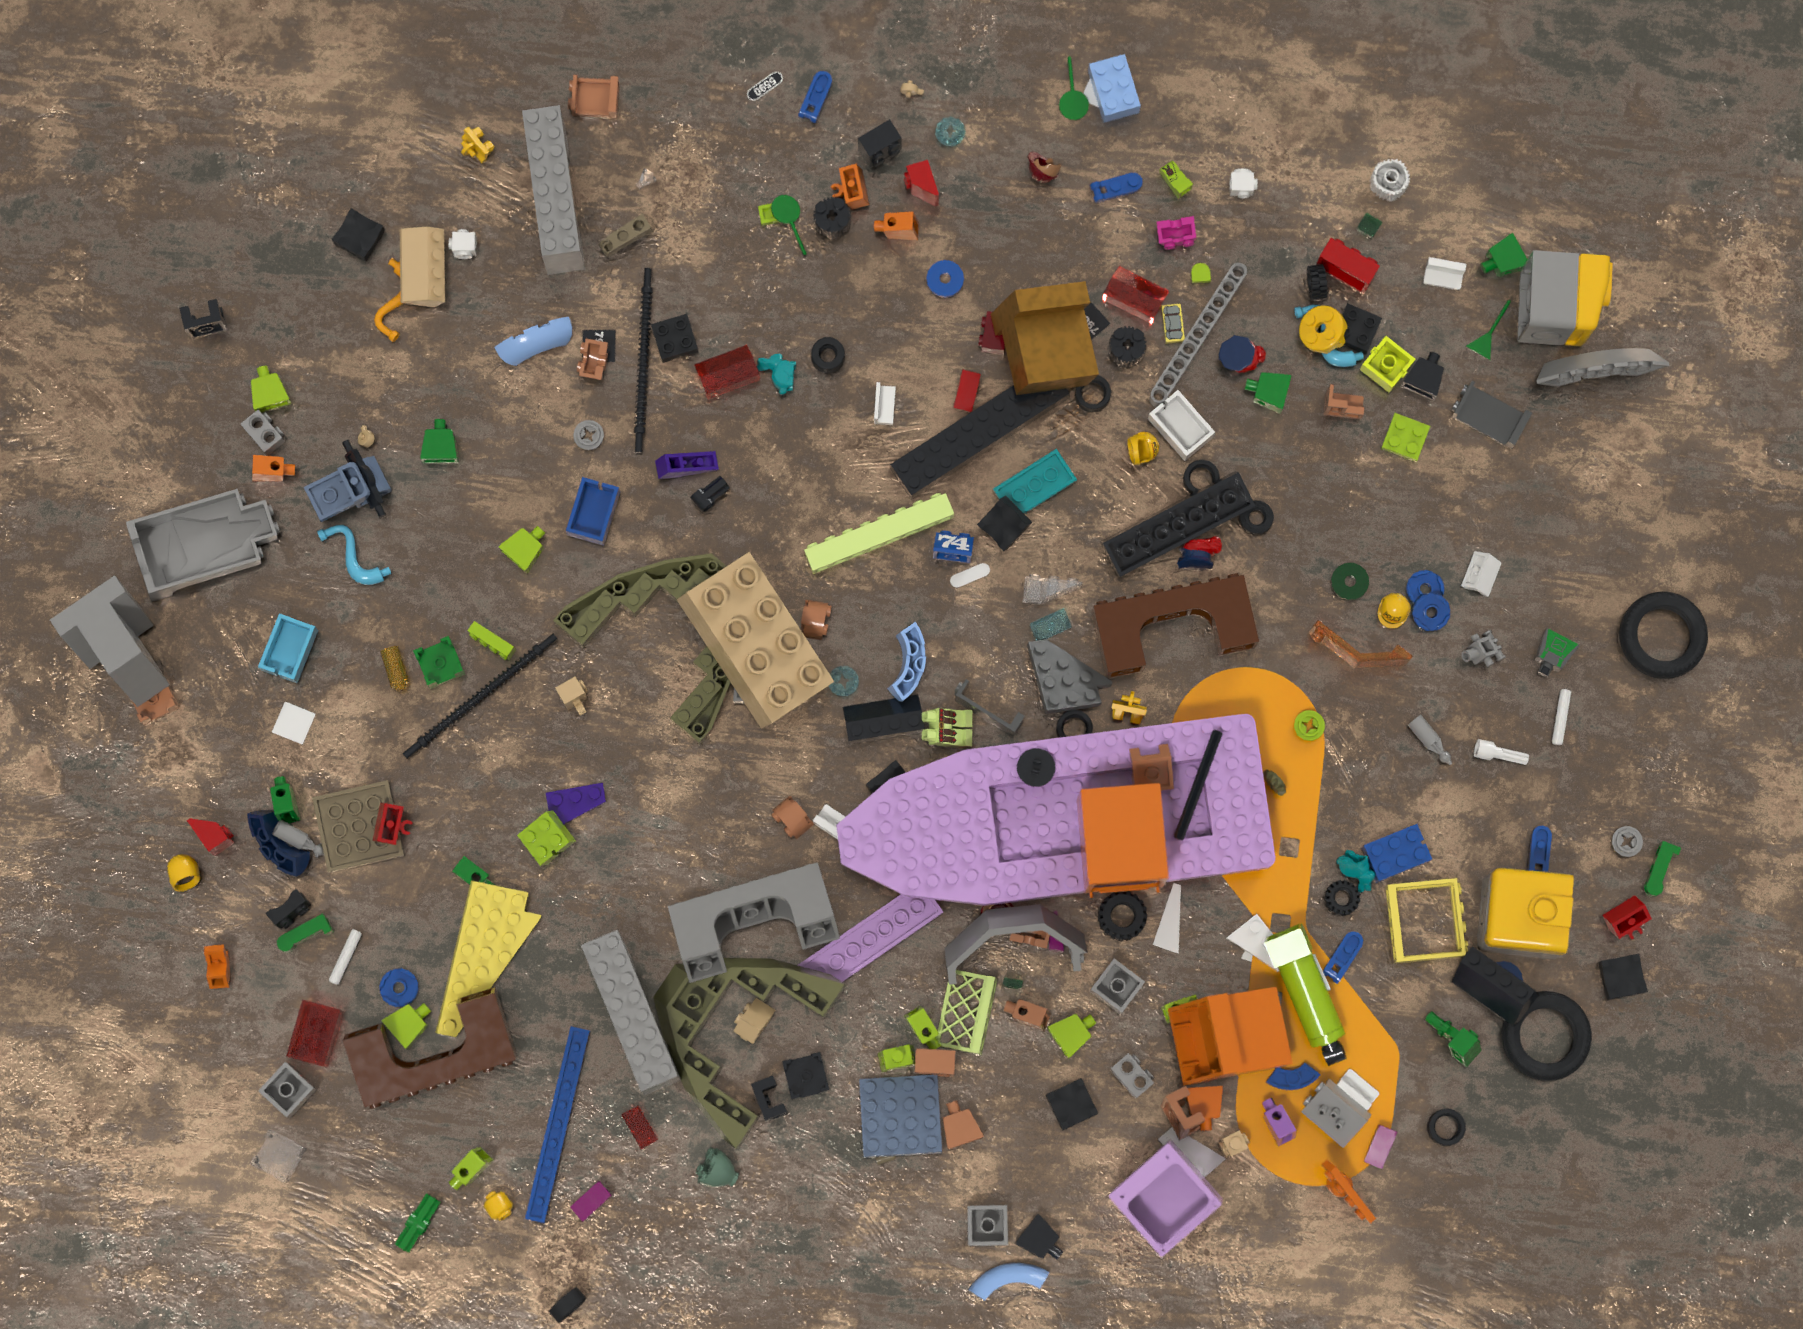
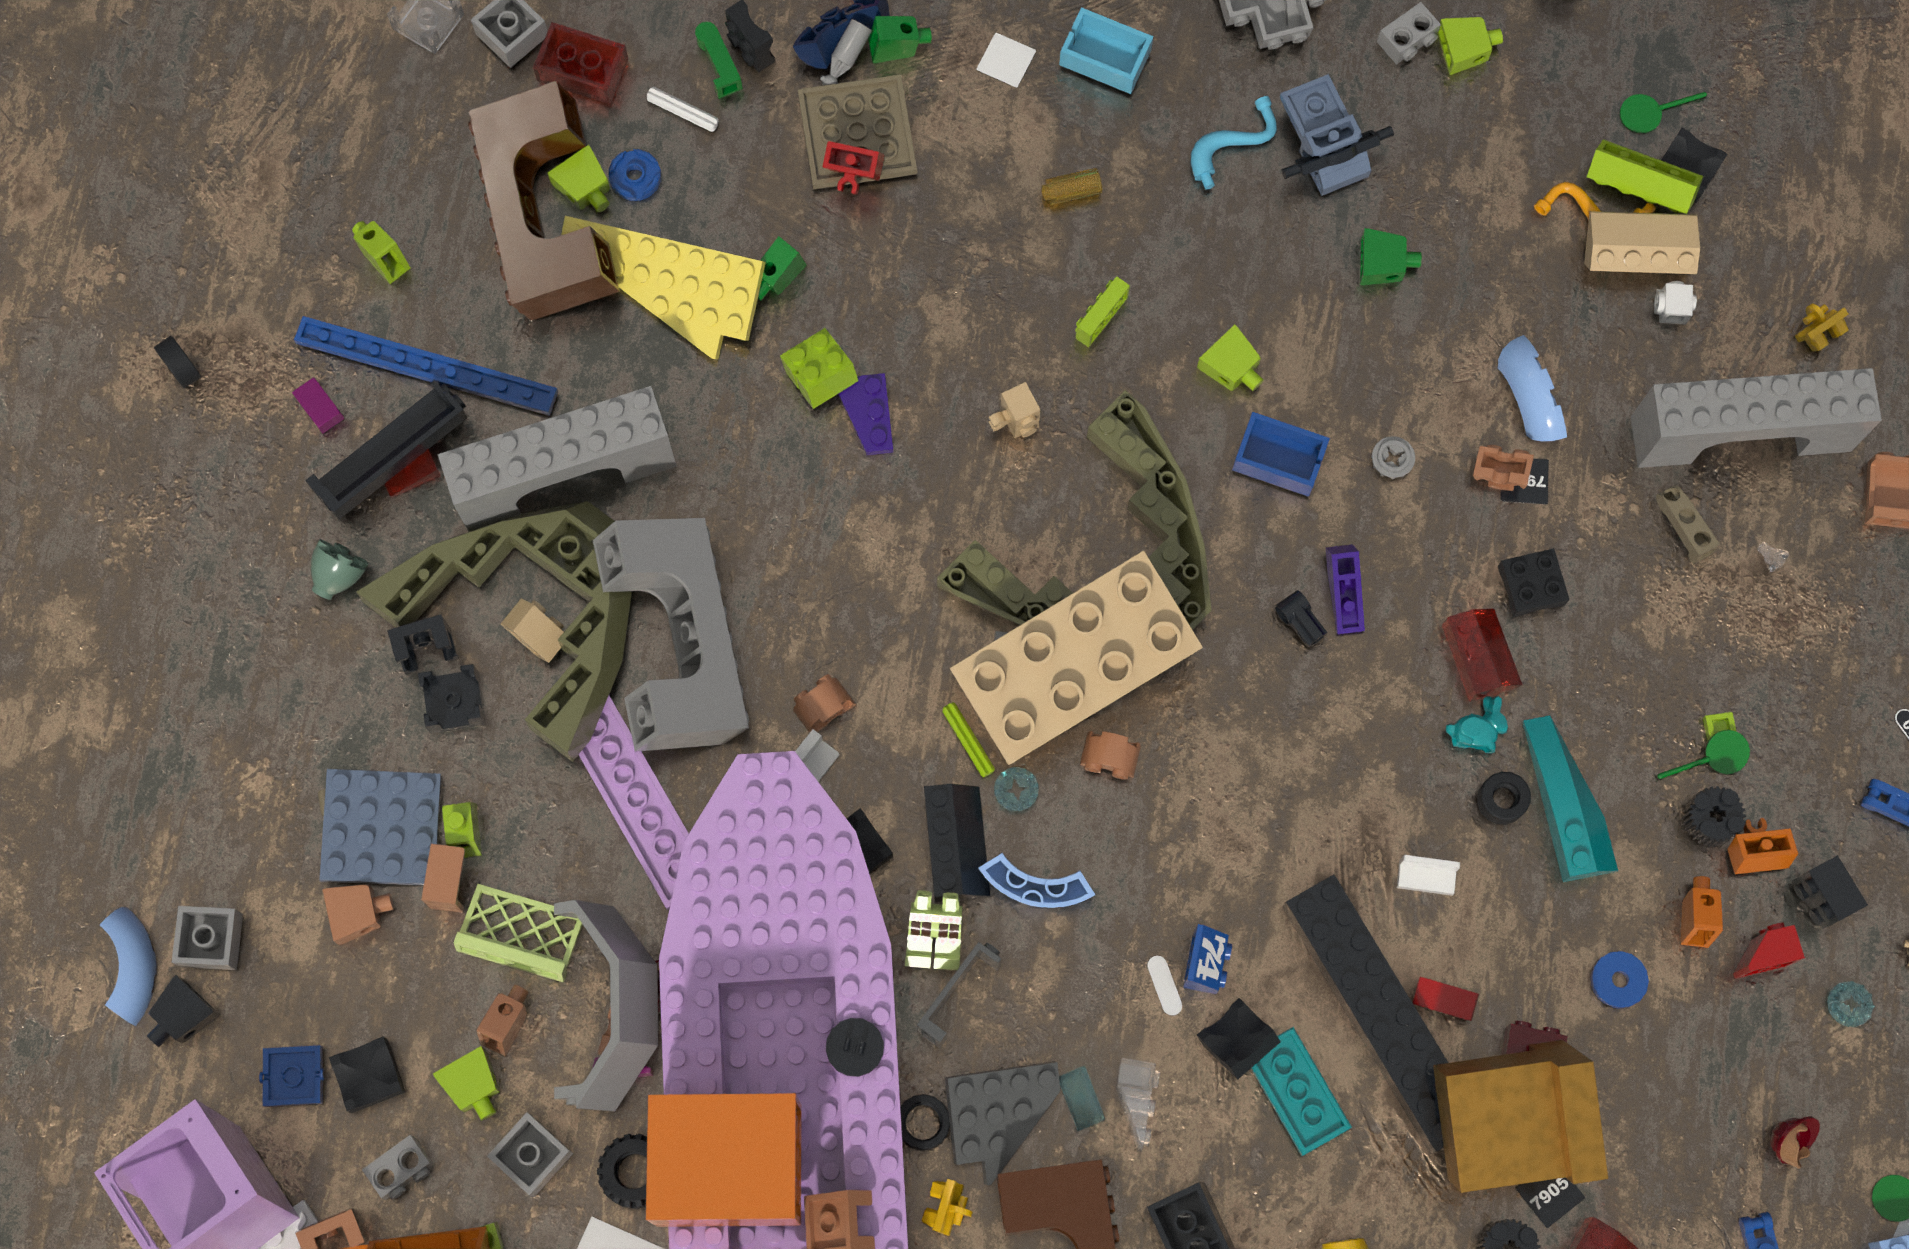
camera: 95 degrees right, 5 degrees down
orange torso [252,455,295,482] -> none
tan piece [358,425,375,448] -> none
green piece [395,1193,441,1253] -> none
black hose [402,633,558,759] -> none
green panel [413,636,465,689] -> none
yellow head [483,1191,513,1221] -> none
black hose [634,268,653,453] -> none
yellowish green brick [804,493,954,574] -> none
lime torso [904,1006,941,1050] -> none
clear green tile [1002,978,1023,990] -> none
black tyre [1075,375,1111,412] -> none
none -> blue plate [259,1045,325,1107]
none -> black panel [305,380,467,520]
none -> lime axle [943,702,995,777]
none -> teal wedge [1522,715,1618,882]
none -> lime brick [1587,139,1703,214]
none -> green piece [1620,92,1707,134]

